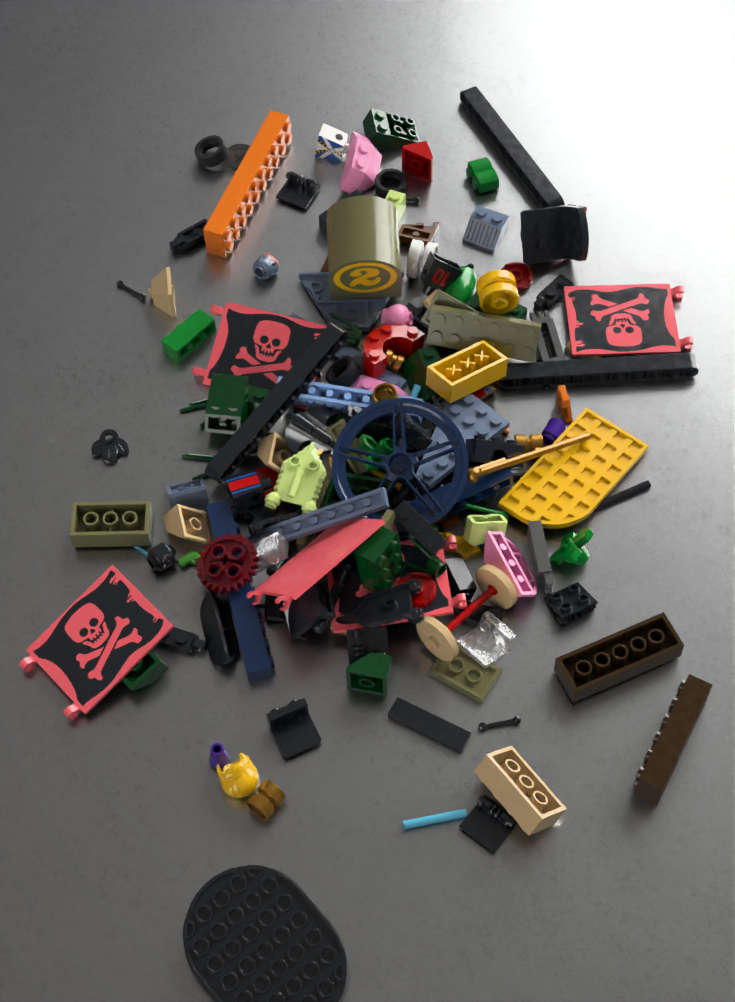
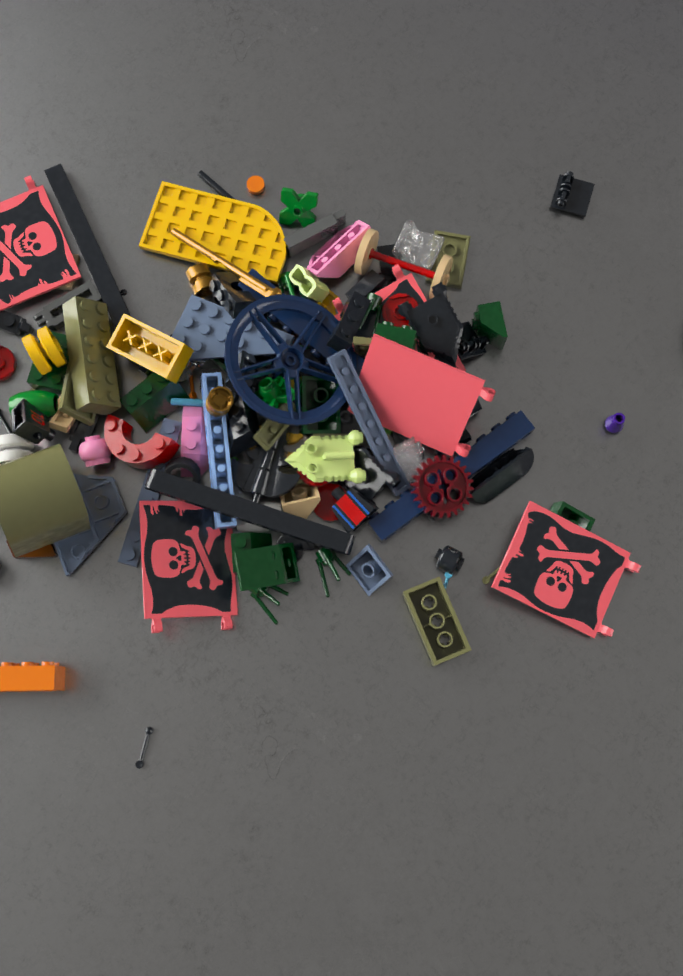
camera: 110 degrees left, 20 degrees up
black plate [91,429,129,465] -> none
tan slope [148,267,176,317] -> none
black hinge [157,627,207,654] -> none
green brick [161,308,216,363] -> none
tan slope [163,504,214,545] -> none
black hinge [169,219,208,253] -> none
bright green arm [177,551,202,568] -> none
yellow hair [216,753,259,798] -> none
pearl gold wheel [246,779,286,821] -> none
sand blue head [253,254,279,280] -> none
black bracket [266,698,321,758] -> none
dark green plant [329,312,362,345] -> none
pearl gold wheel [385,349,404,373] -> none
black tile [388,697,471,753] -> none
medium azure bar [403,809,467,830] -> none
tan brick [474,745,567,836] -> none
black hinge [478,716,521,732] -> none
dark purple brick [541,418,566,445] -> none
black hinge [544,582,598,624] -> none
dark brown brick [554,612,684,703] -> none
orange tile [556,385,573,424] -> none
dark brown brick [633,674,713,806] -> none
none -> orange tile [247,175,265,195]

